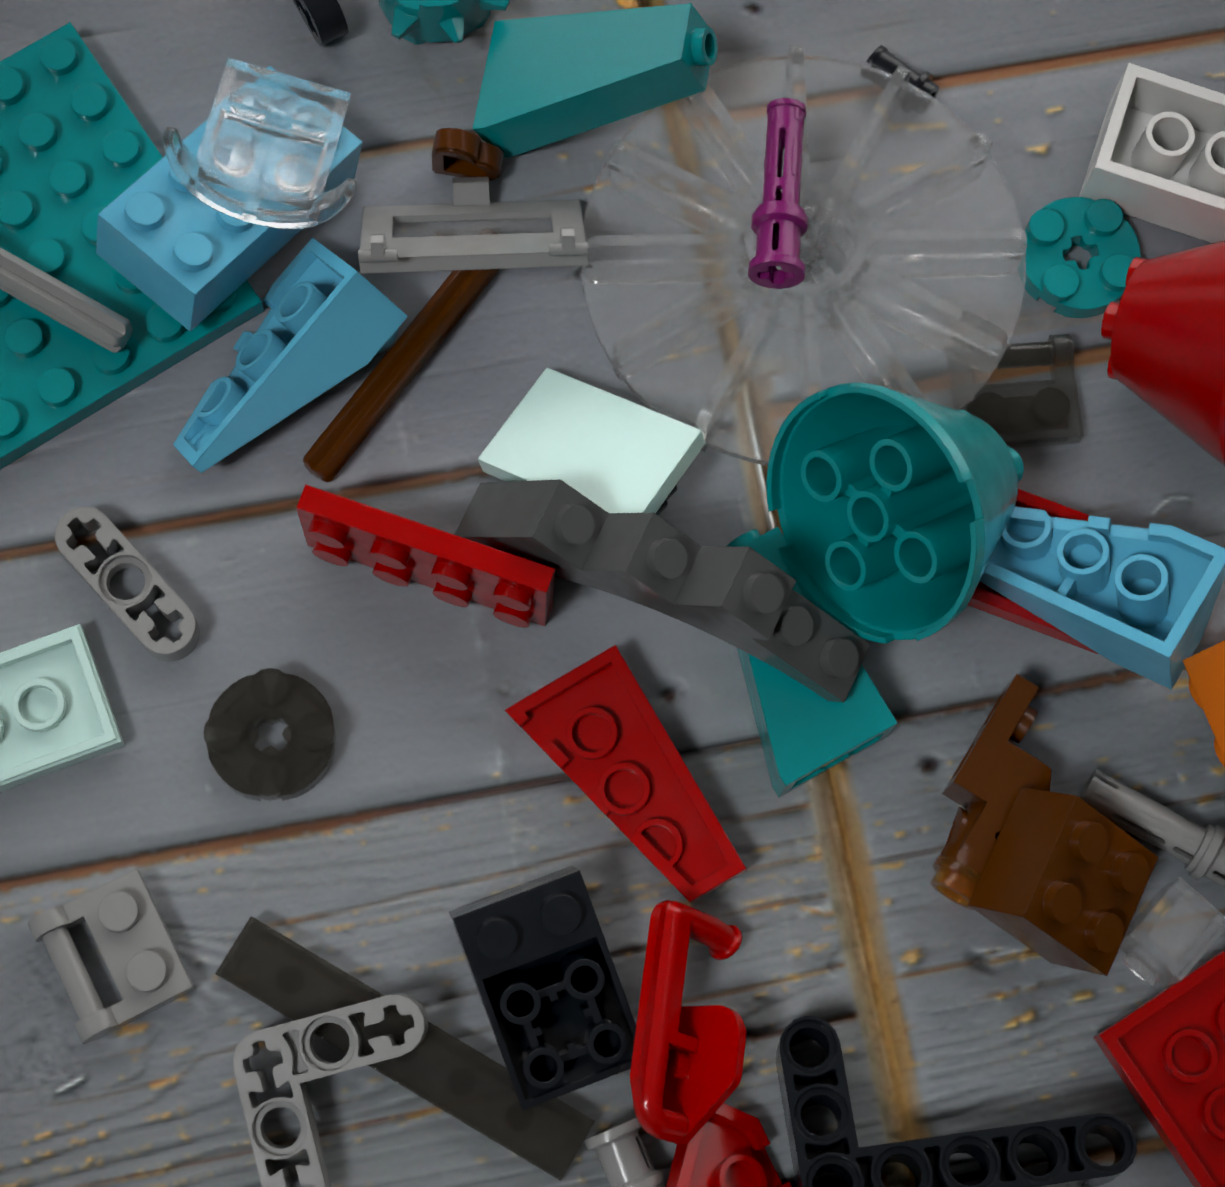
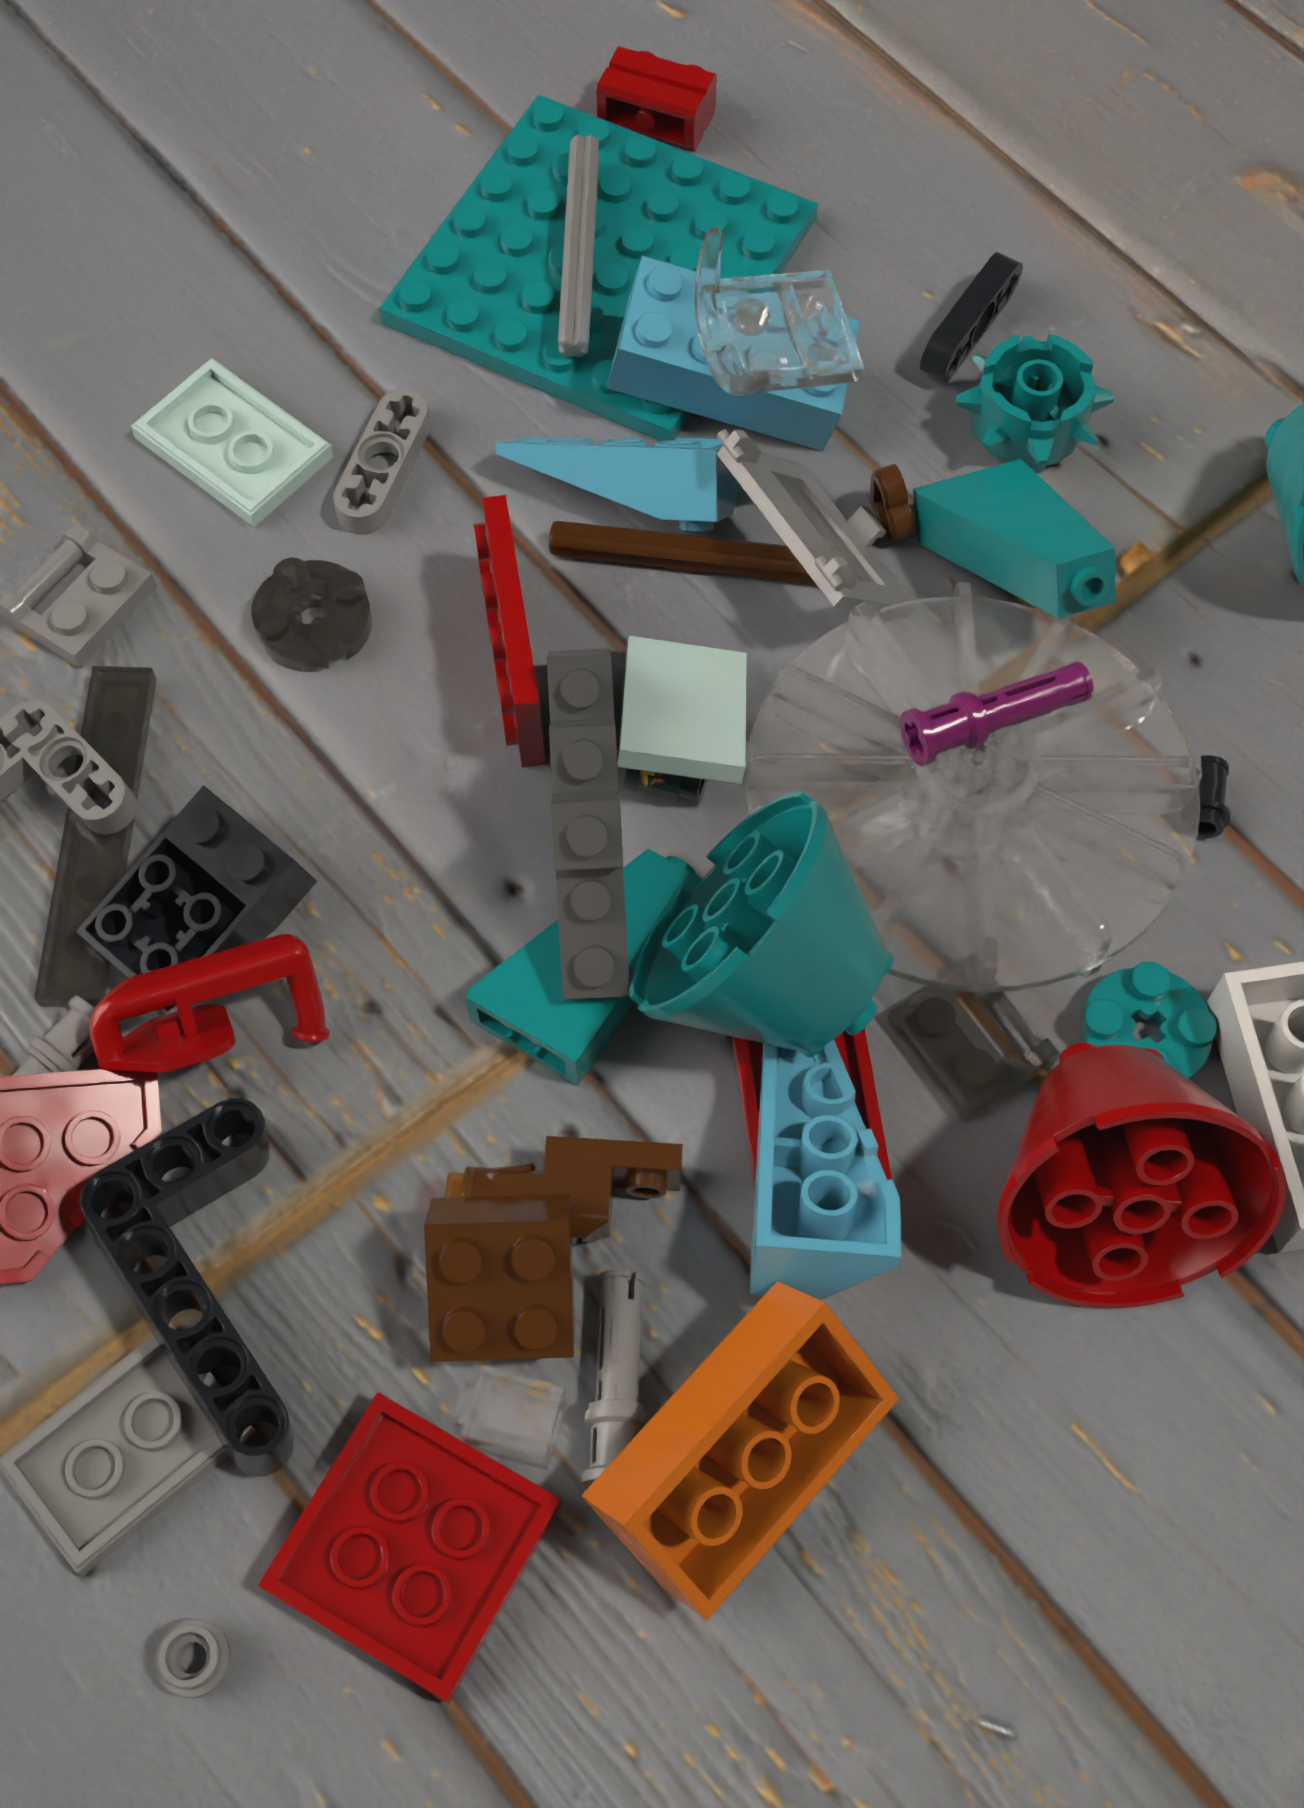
camera: 70 degrees right, 10 degrees down
red wing [504,645,748,904] -> none

